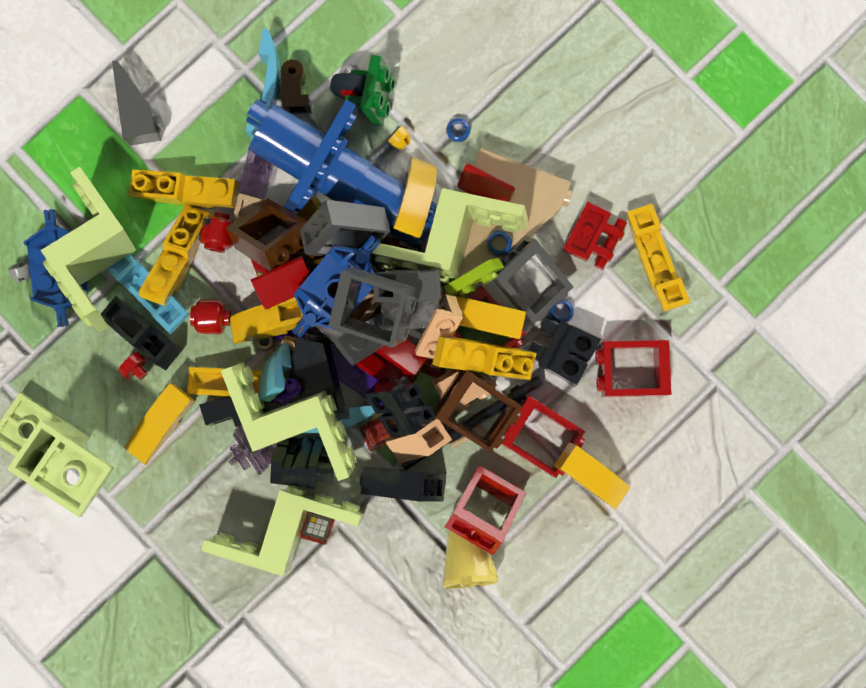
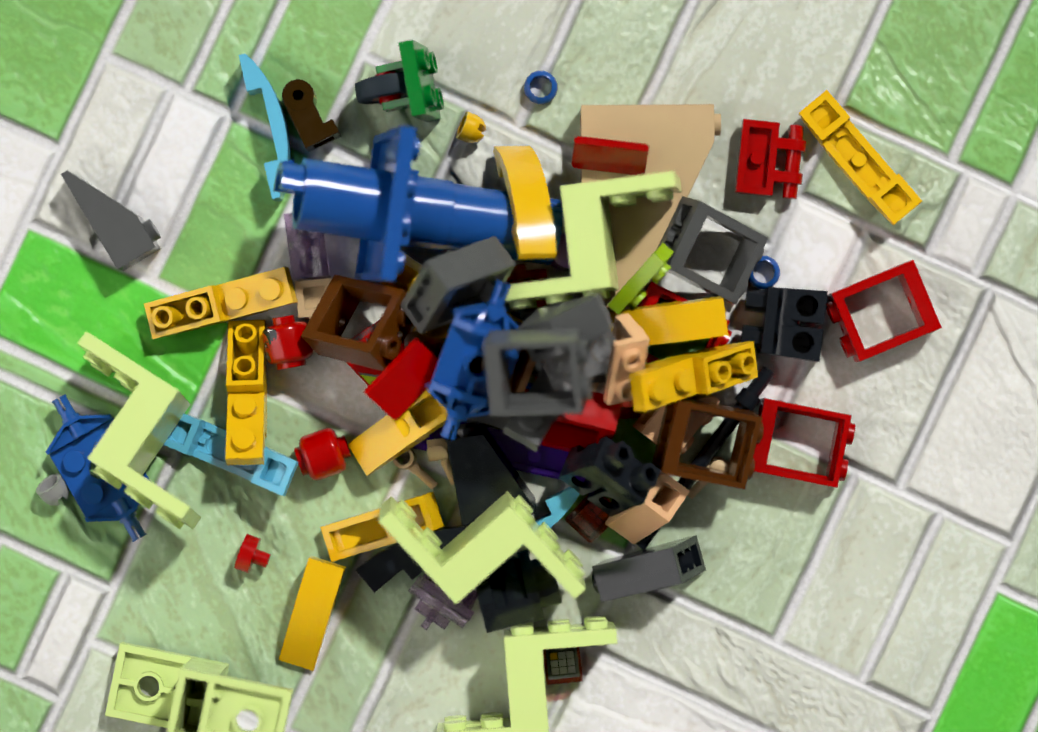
camera: 20 degrees left, 5 degrees up
black slope [101,296,183,370] -> none
medium azure slope [260,343,292,402] -> none
dark purple arm [271,378,301,405] -> none
light yellow cone [443,511,498,589] -> none
red window [444,465,527,555] -> none
blue piece [487,231,512,256] -> none
yellow slope [554,443,631,510] -> none

